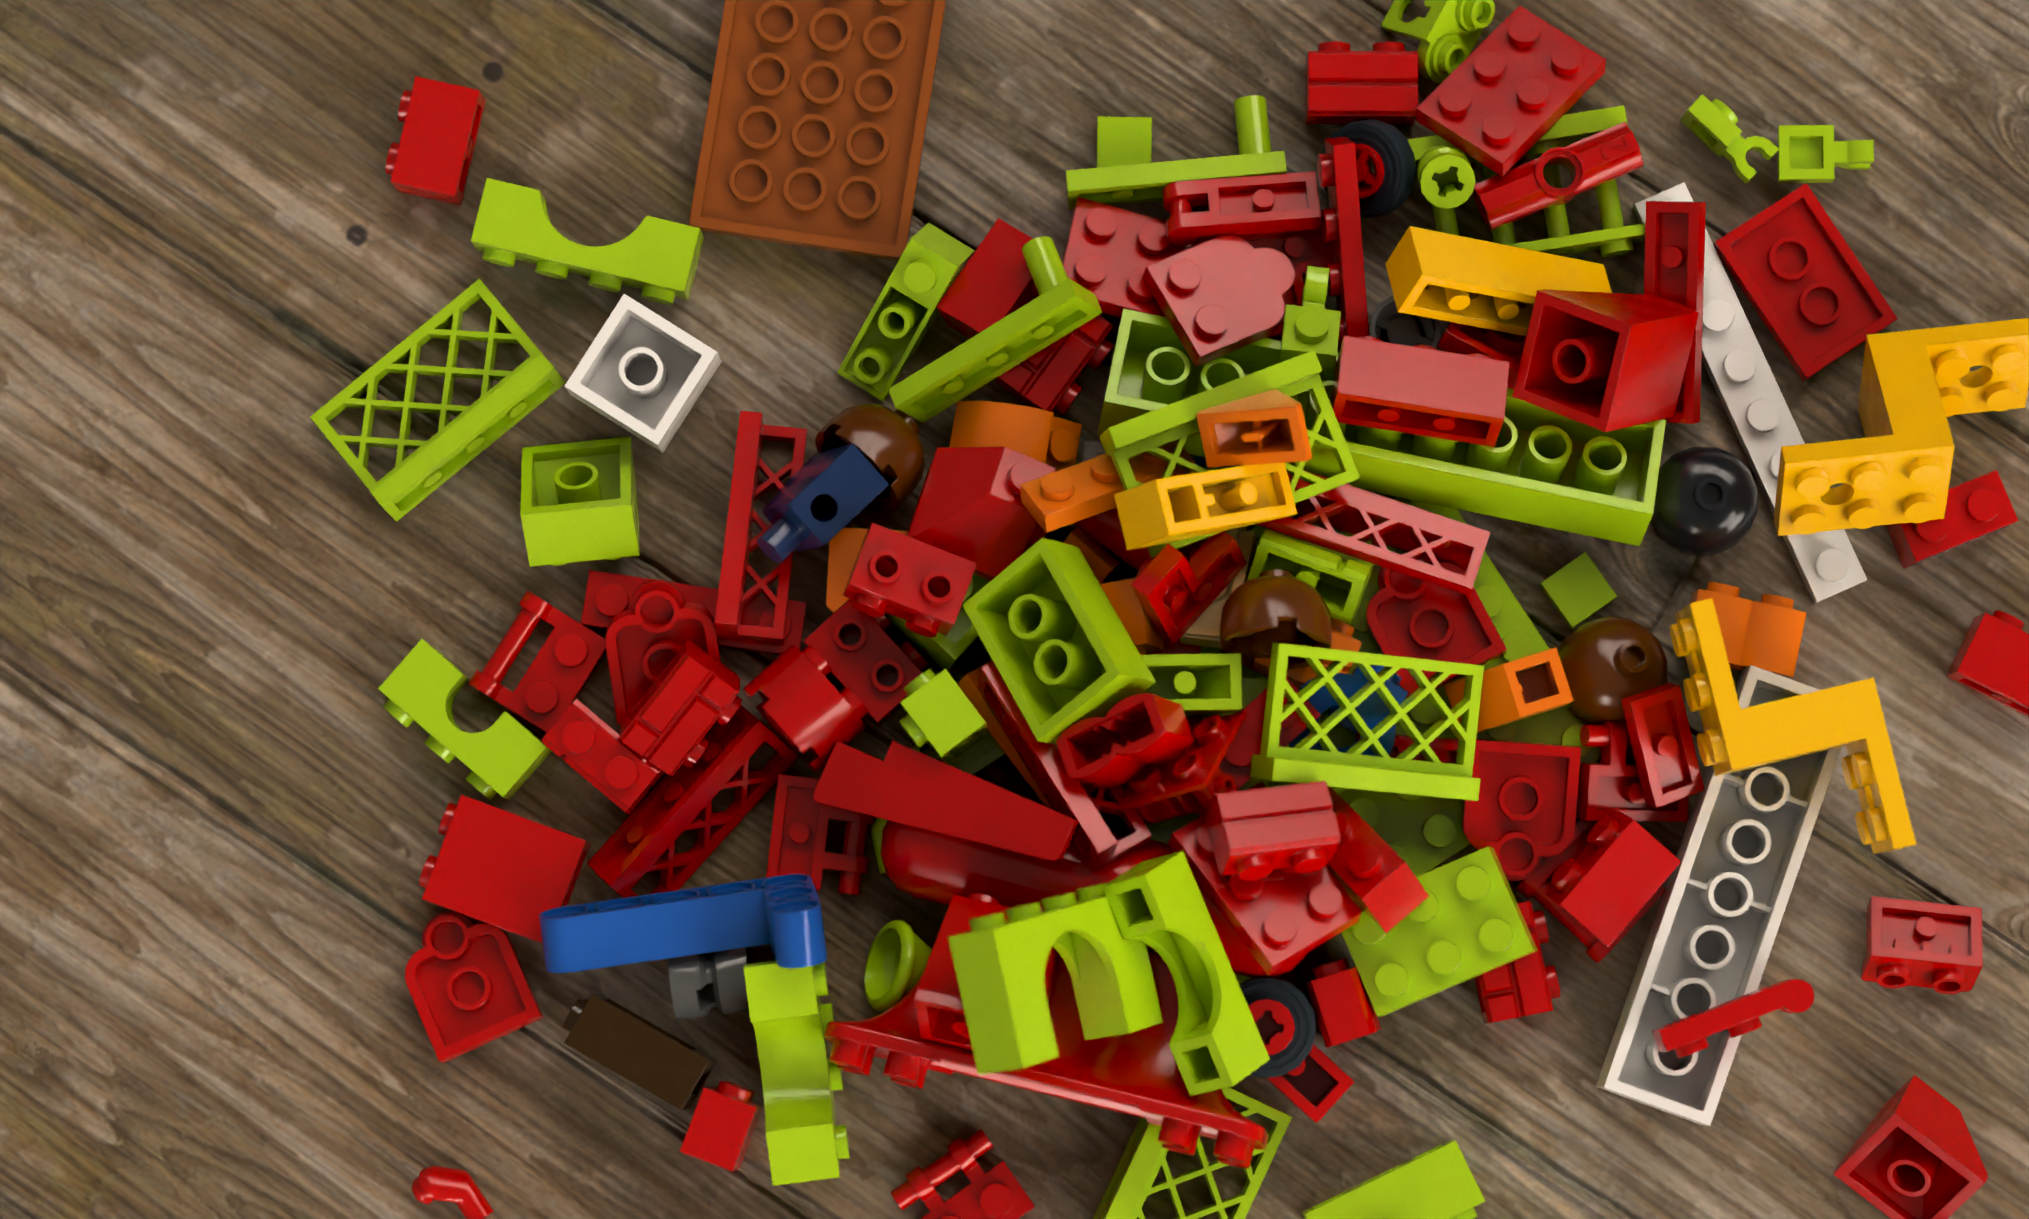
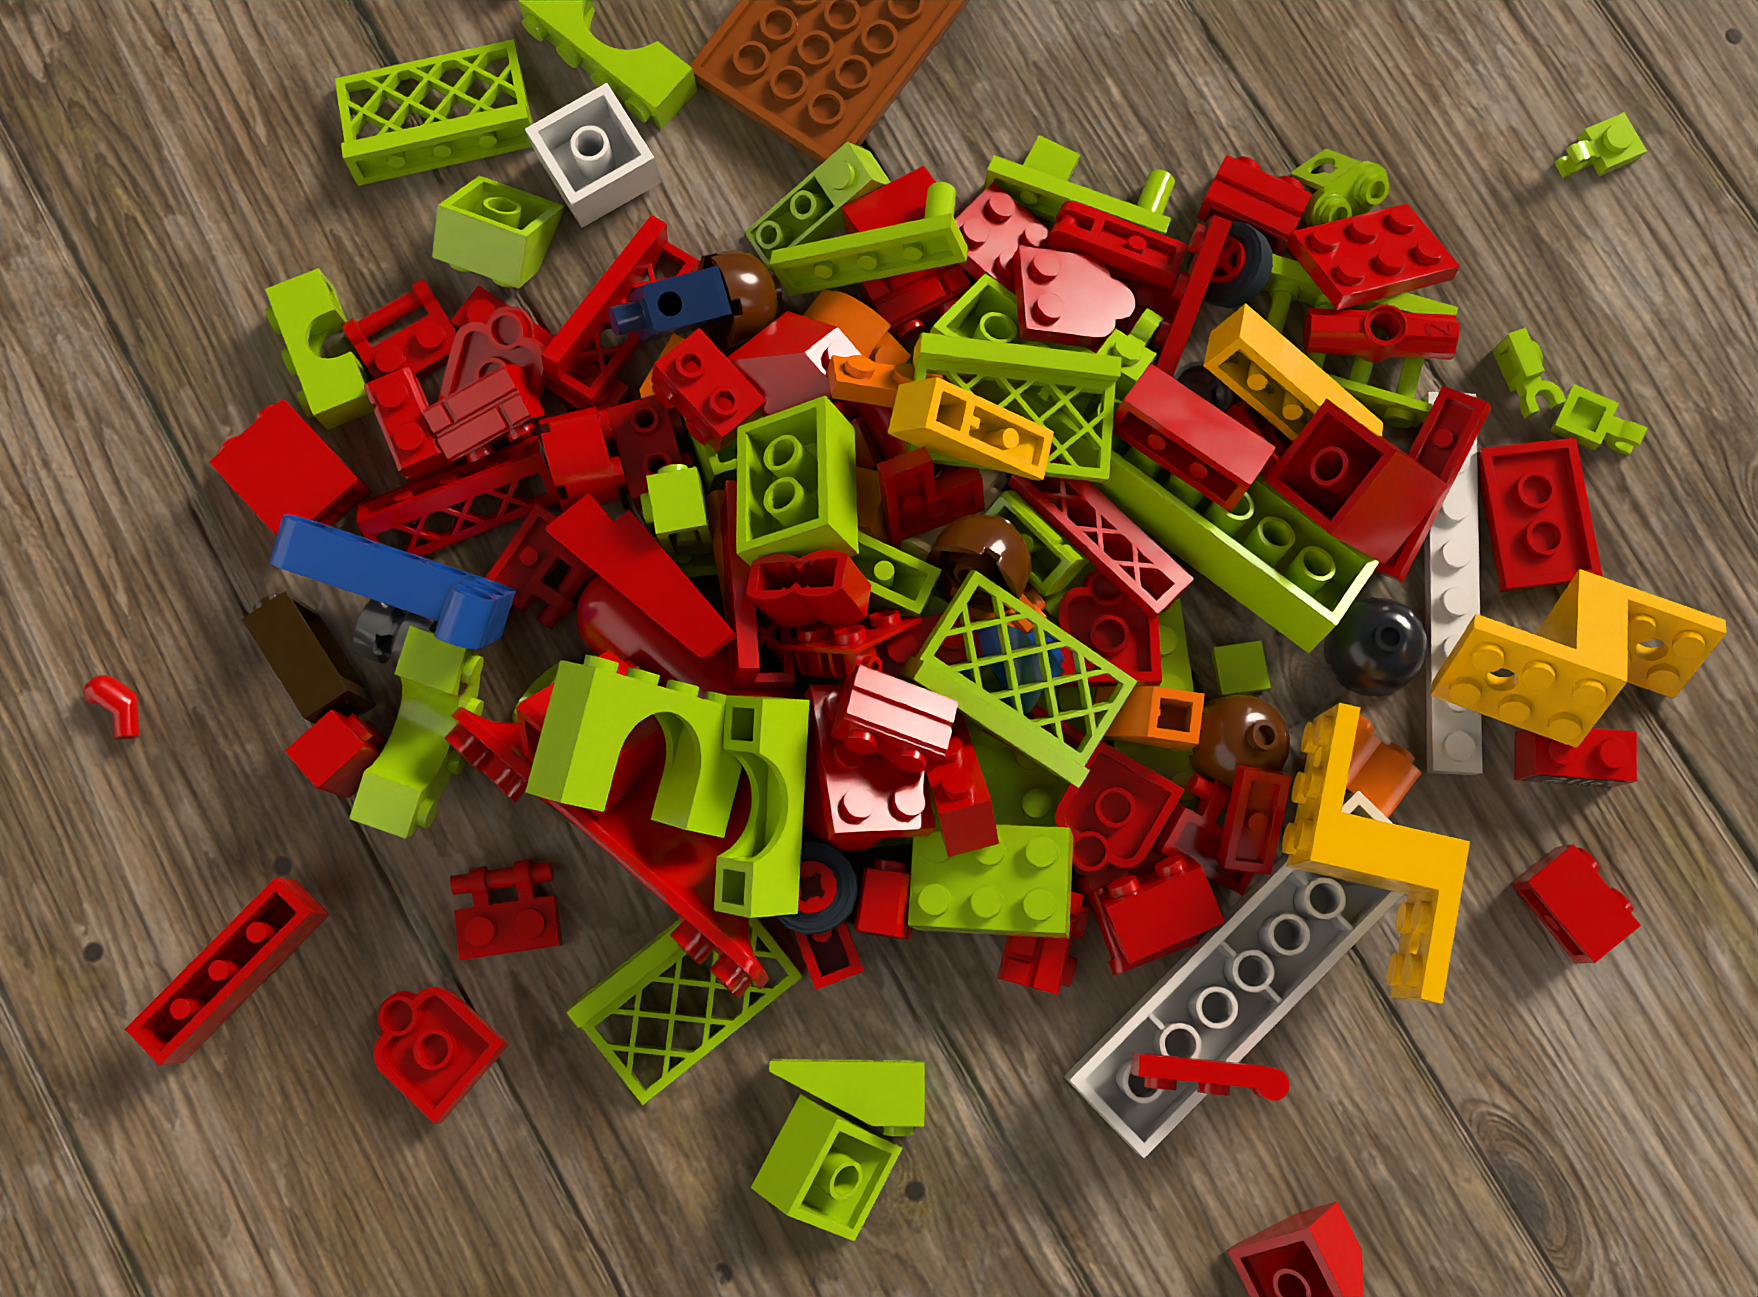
camera: 25 degrees right, 5 degrees down
red plate [405,912,544,1063] -> none
orange slope [1196,389,1312,467] -> none
lime wheel [1416,145,1475,209] -> none
red bracket [1861,896,1983,994] -> none

